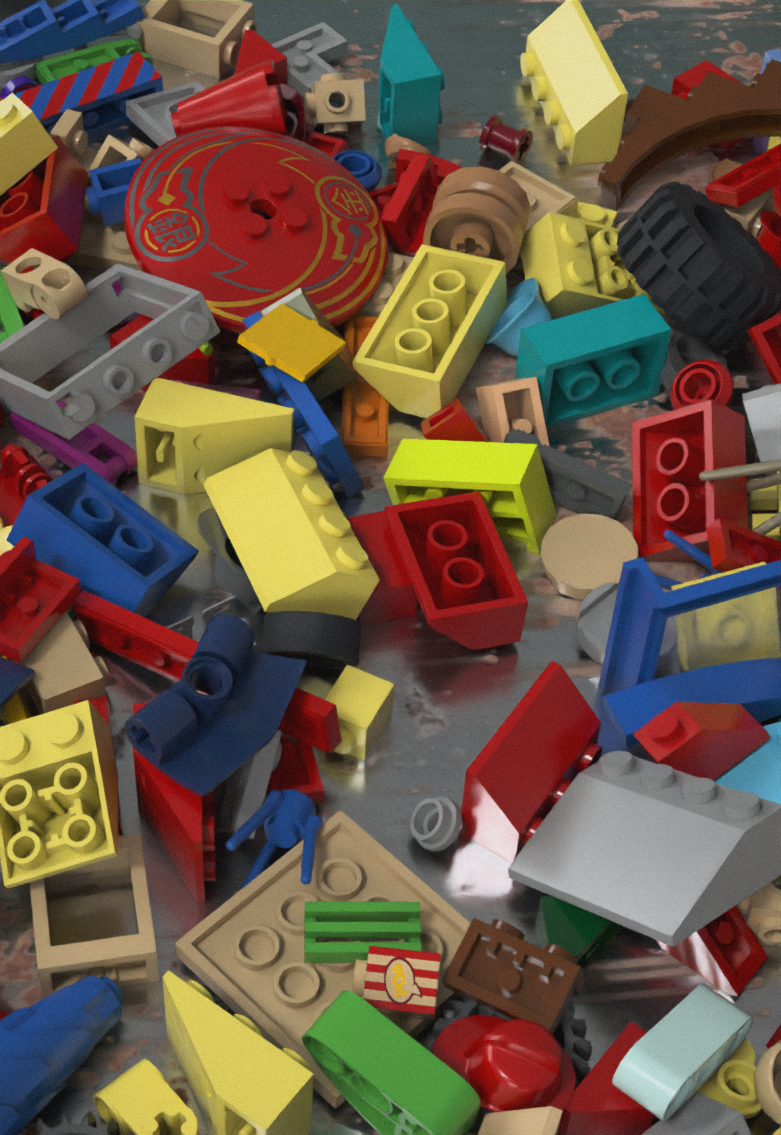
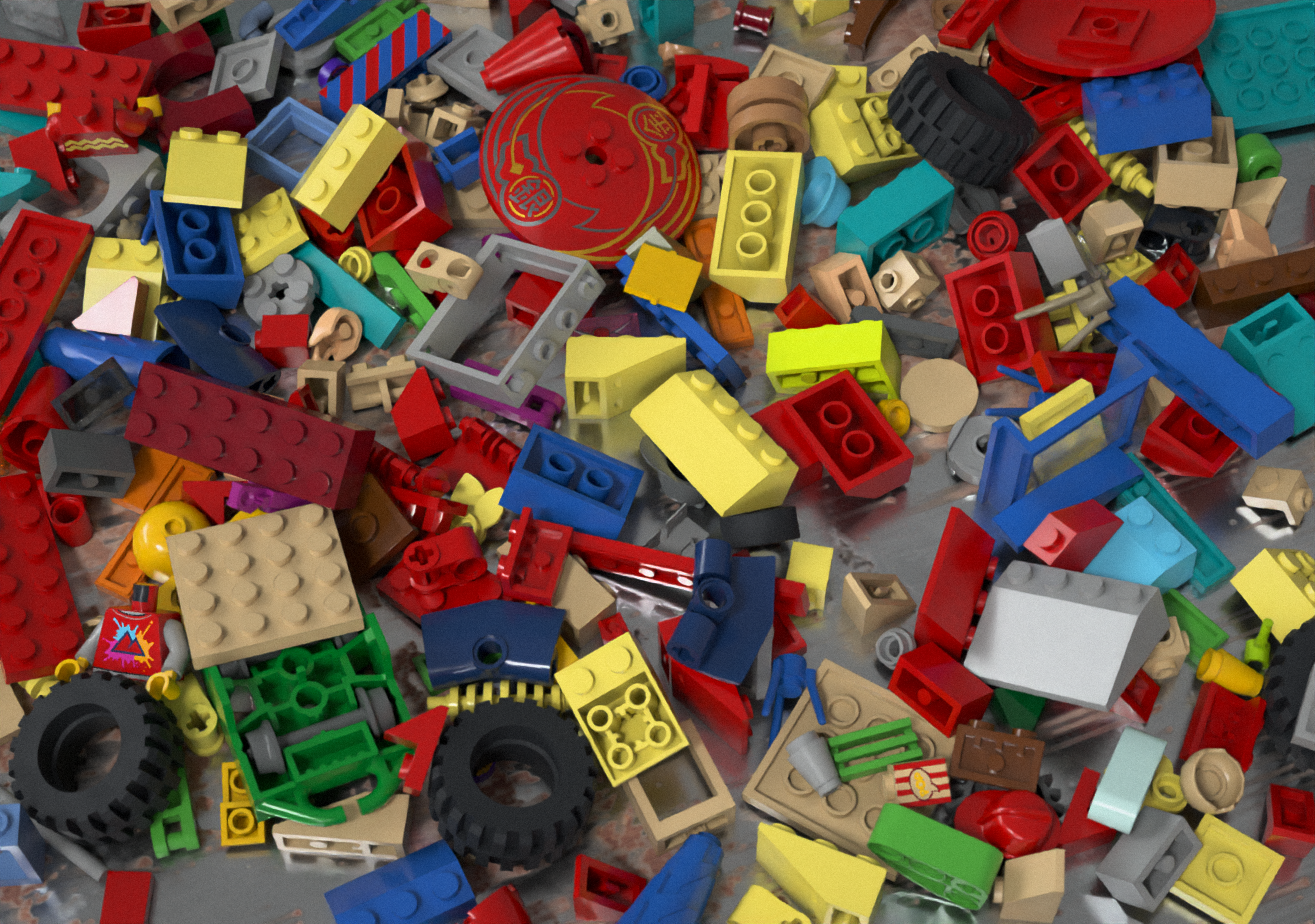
camera: 10 degrees left, 10 degrees up
none -> tan hat [405,74,448,110]
none -> light grey cone [785,730,843,798]
none -> tan slope [841,572,917,636]
none -> tan brick [870,249,941,314]
none -> yellow tile [876,399,910,437]
none -> red brick [887,642,994,738]

